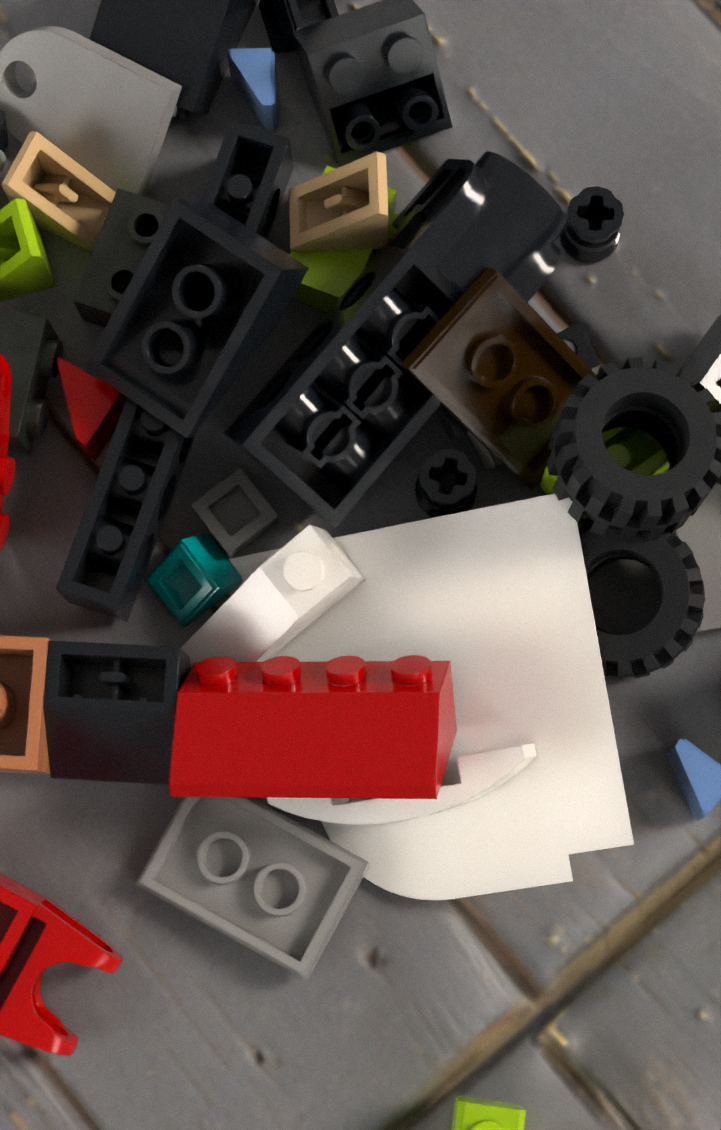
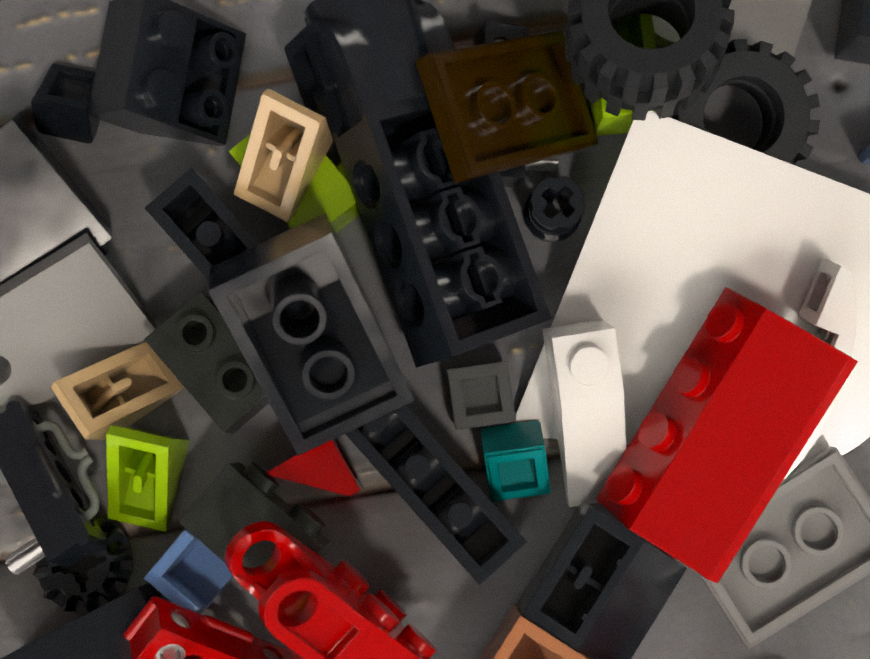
camera: 65 degrees left, 5 degrees up
medium blue slope [227,48,278,131] -> none

